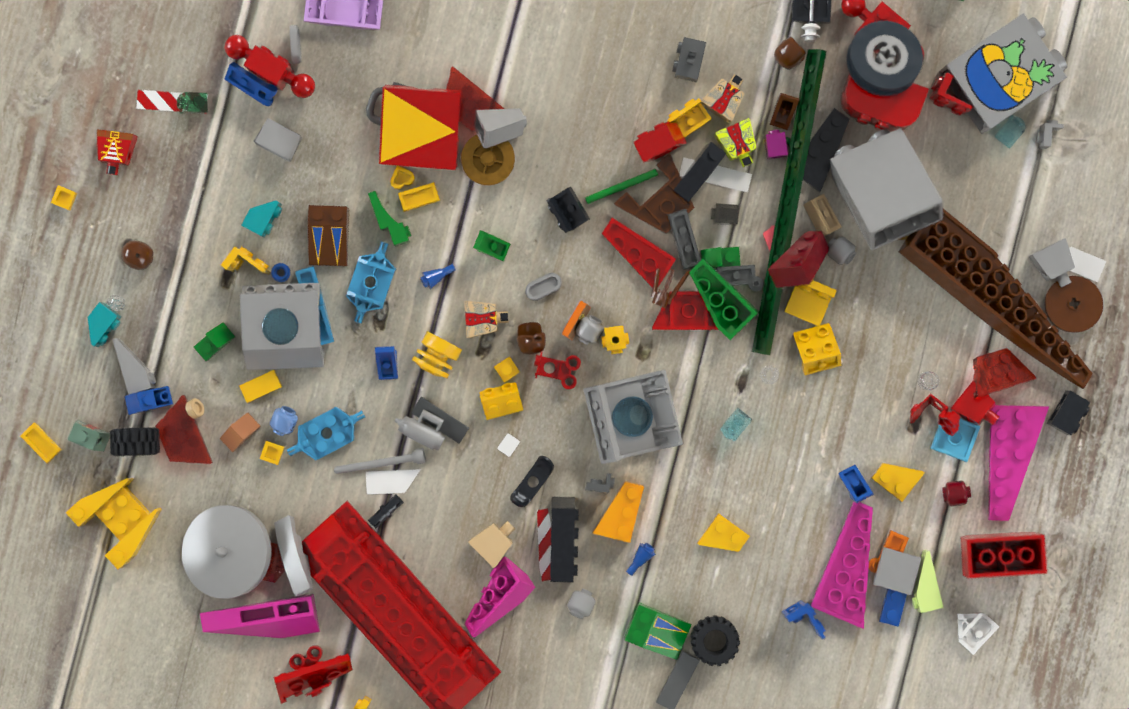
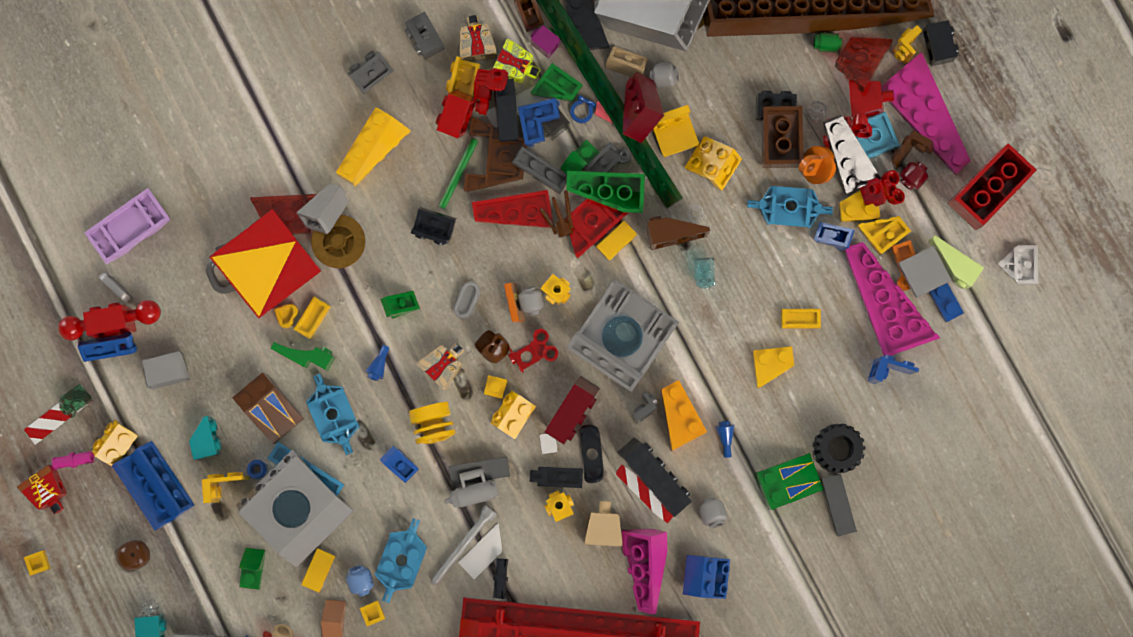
camera: 45 degrees left, 5 degrees down
none -> dark pink pin [52,451,95,470]
none -> yellow bracket [92,419,138,466]
none -> blue slope [112,441,195,531]
none -> yellow wedge [336,107,411,187]
none -> dark grey bracket [347,51,394,94]
none -> red piece [474,68,508,115]
none -> blue panel [518,98,560,147]
none -> black hinge [529,467,583,488]
none -> green wing [530,63,583,102]
none -> dark red wedge [544,376,600,445]
none -> yellow brick [544,490,574,522]
none -> blue piece [570,95,596,124]
none -> yellow tile [596,221,637,261]
none -> reddish brown slope [645,216,710,251]
none -> blue slope [683,555,730,599]
none -> dark azure plate [747,186,833,229]
none -> black brick [756,91,797,120]
none -> reddish brown slope [762,106,804,168]
none -> yellow tile [781,309,821,329]
none -> orange tile [798,146,836,184]
none -> green brick [813,32,842,53]
none -> wing [822,115,881,194]
none -> yellow wing [857,216,911,255]
none -> red piece [860,170,905,207]
none -> reddish brown bracket [891,131,934,170]
none -> yellow bracket [893,25,922,64]

